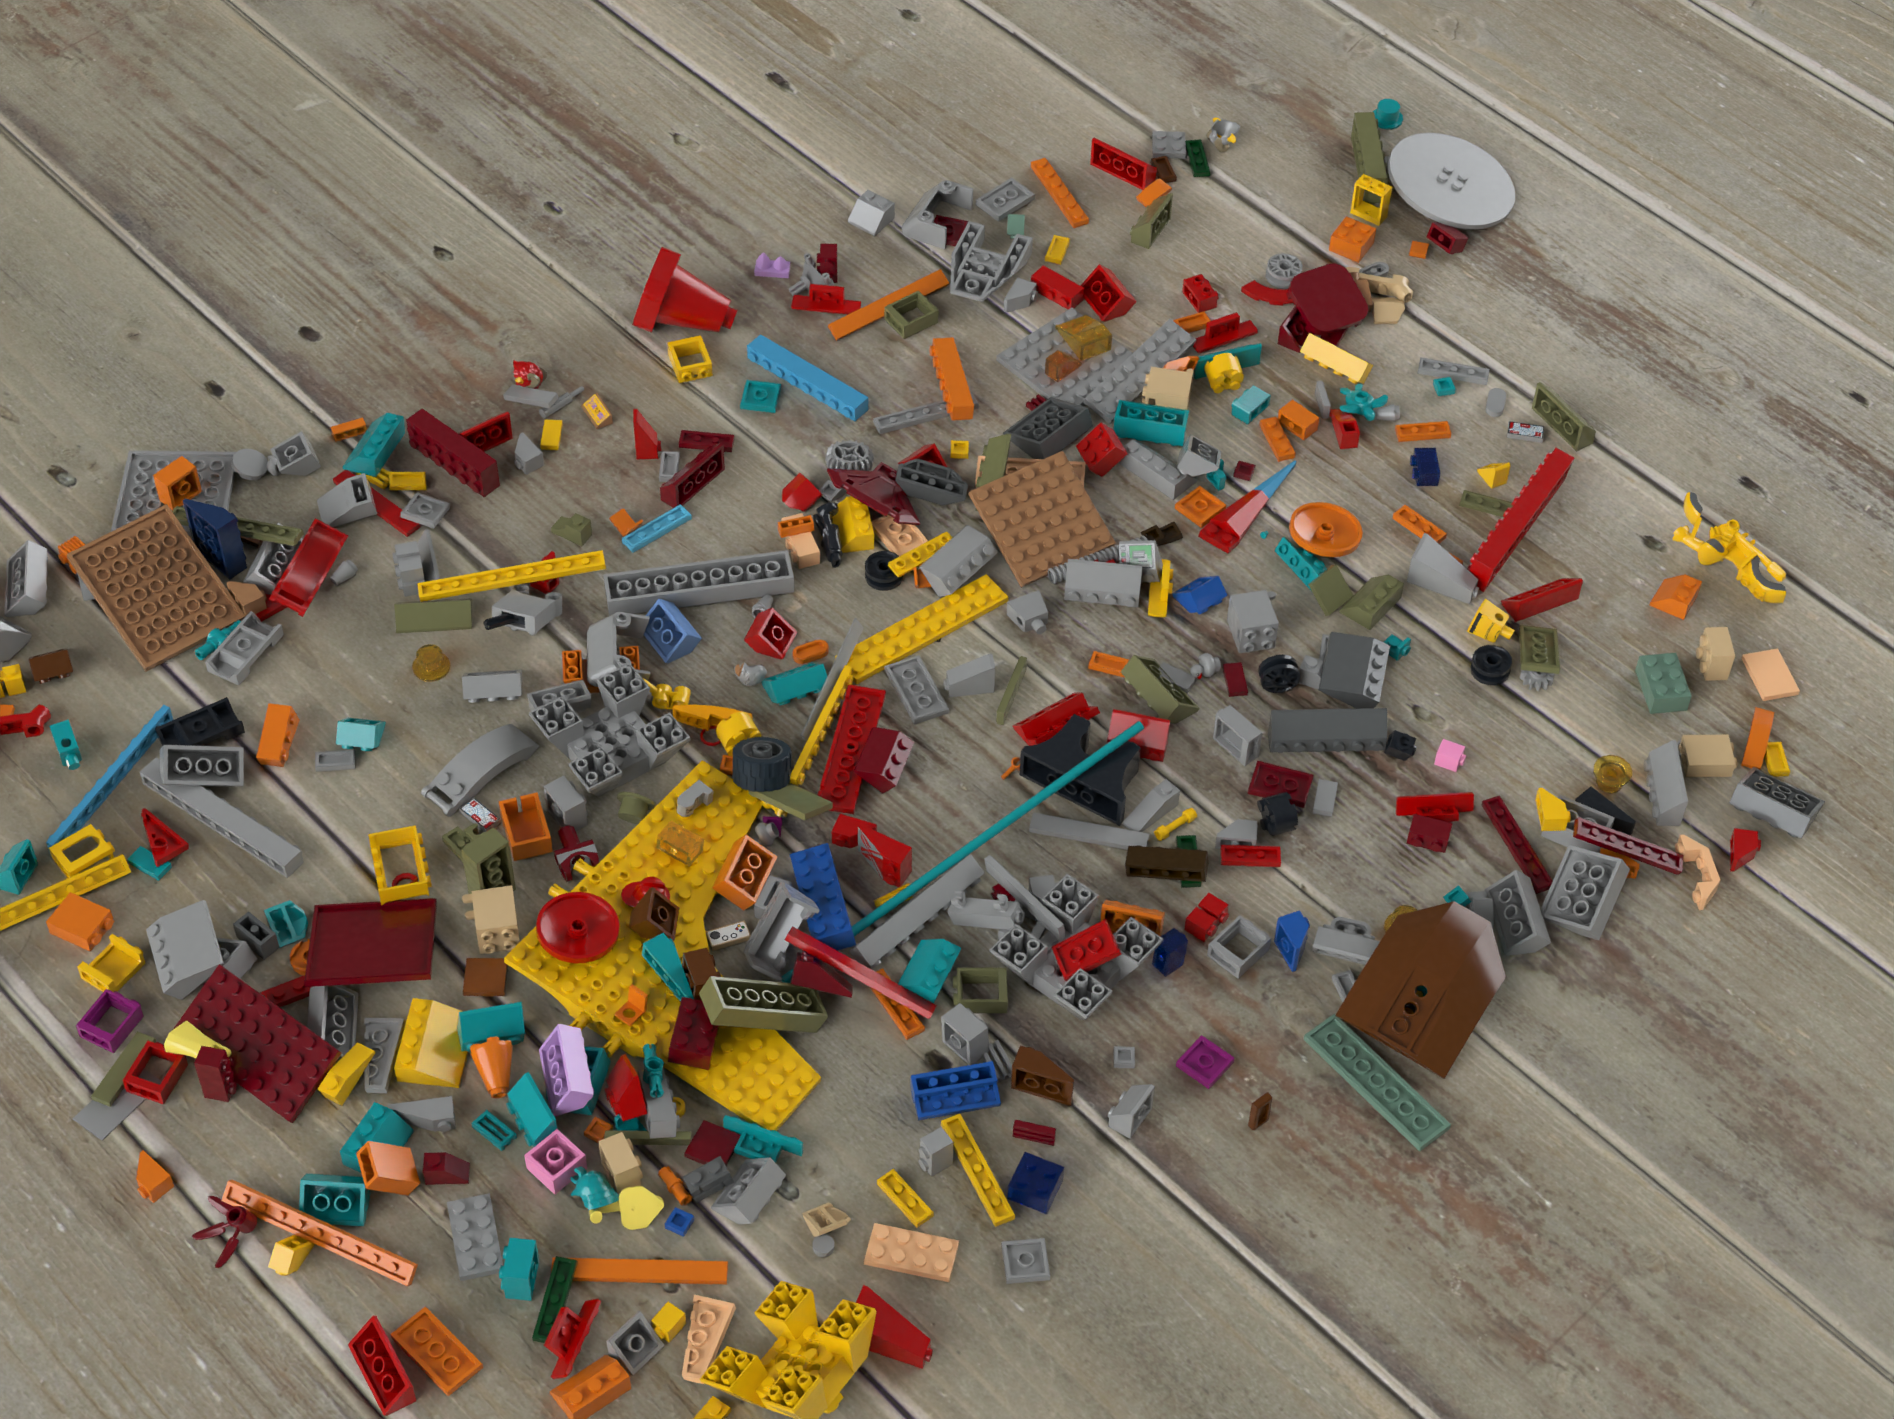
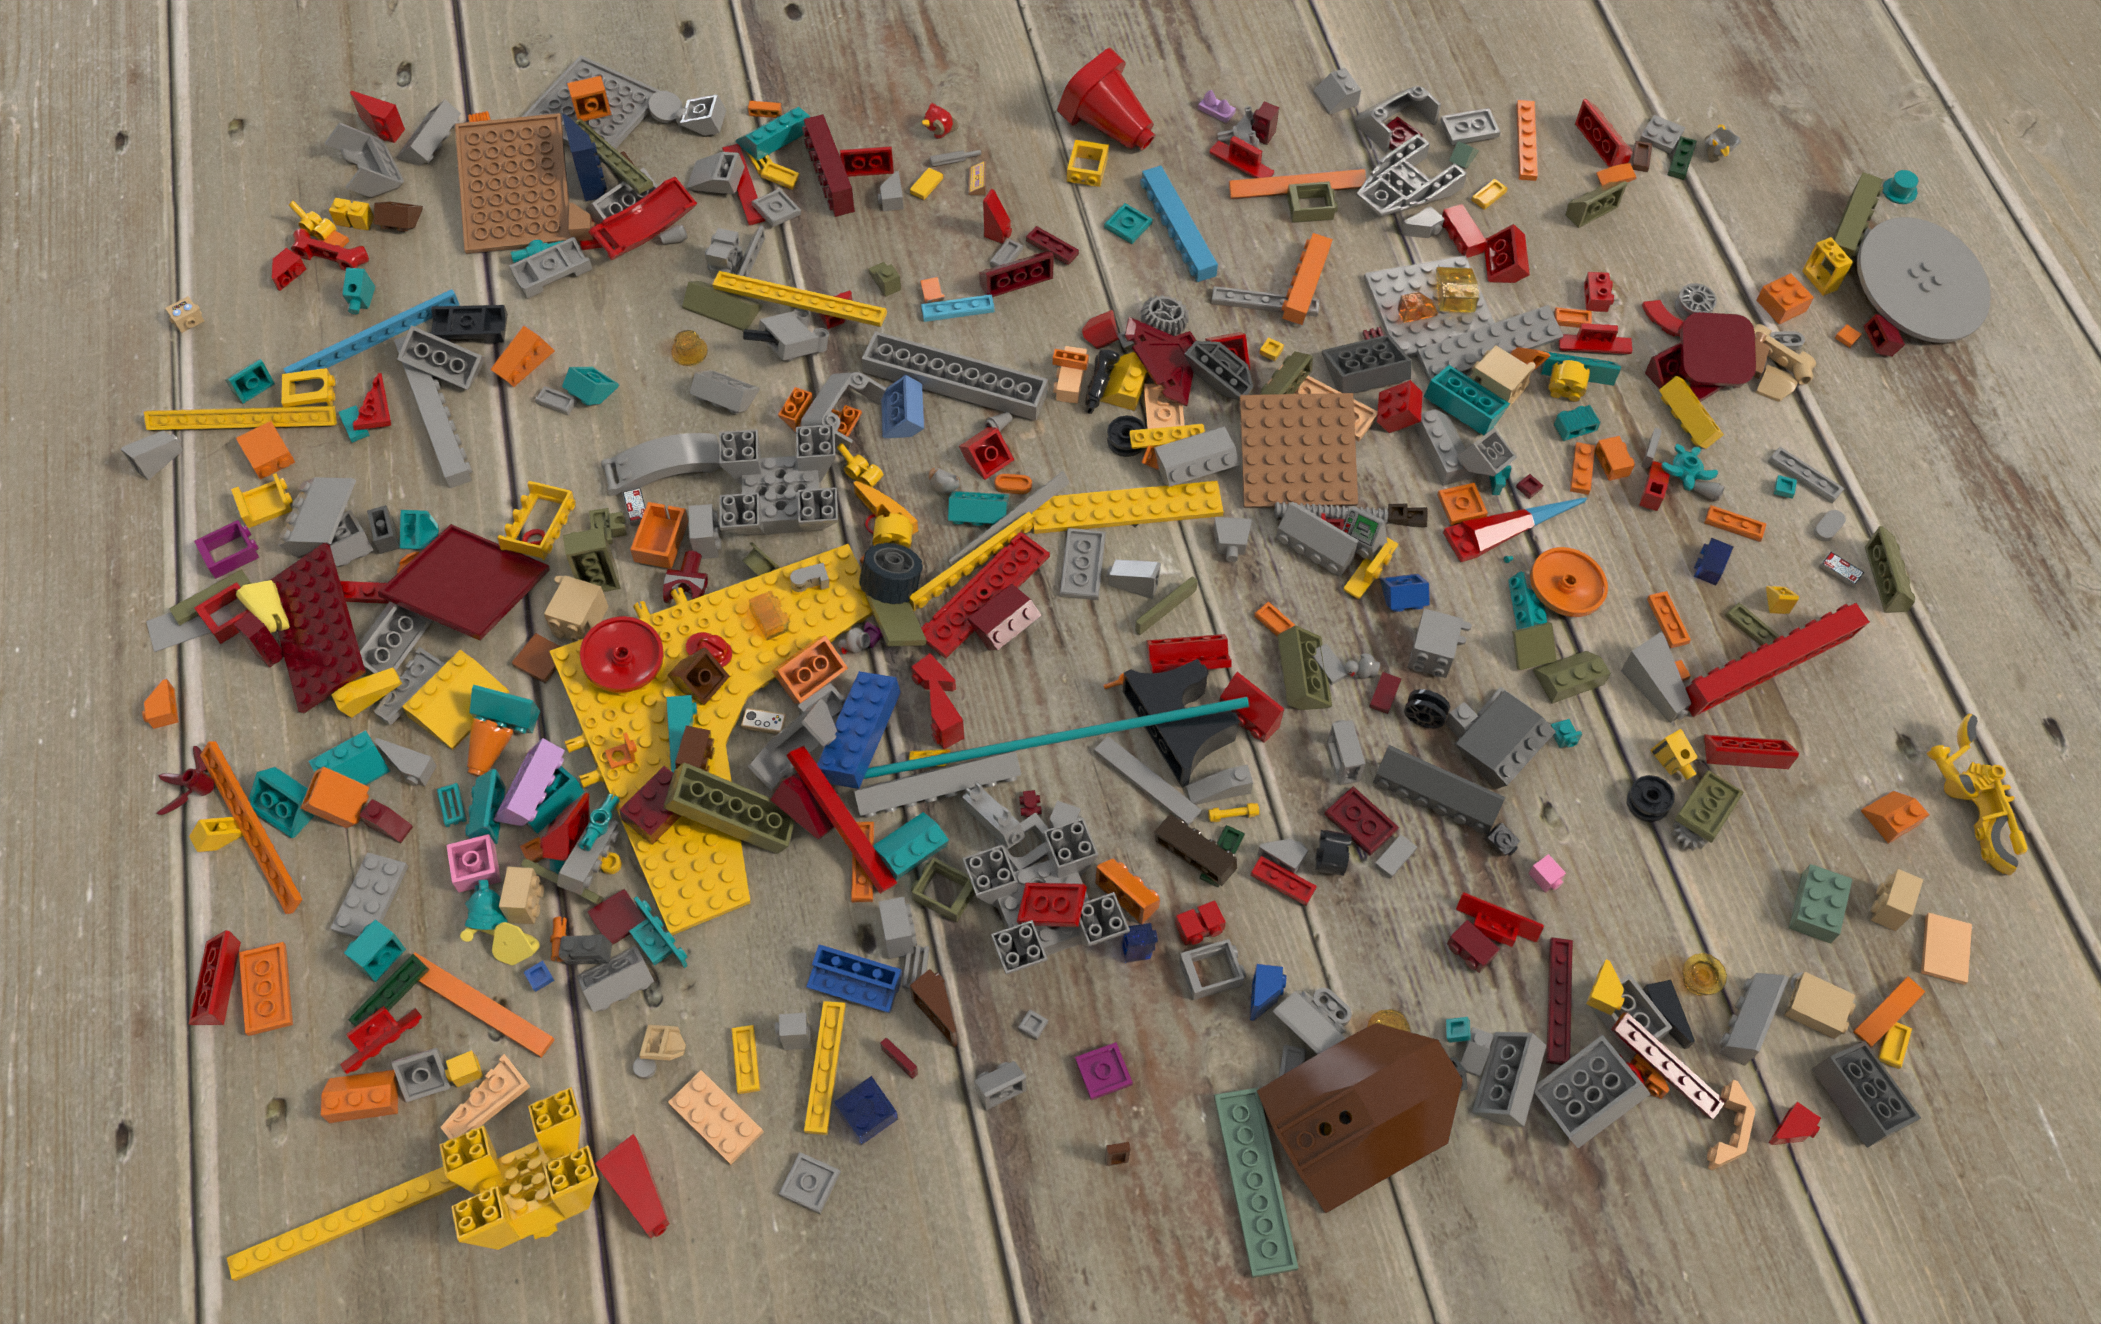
camera: 30 degrees right, 10 degrees up
light grey tile [503,385,558,408] -> none
light grey slope [527,680,591,712] -> none
light grey tile [984,855,1066,941] -> none

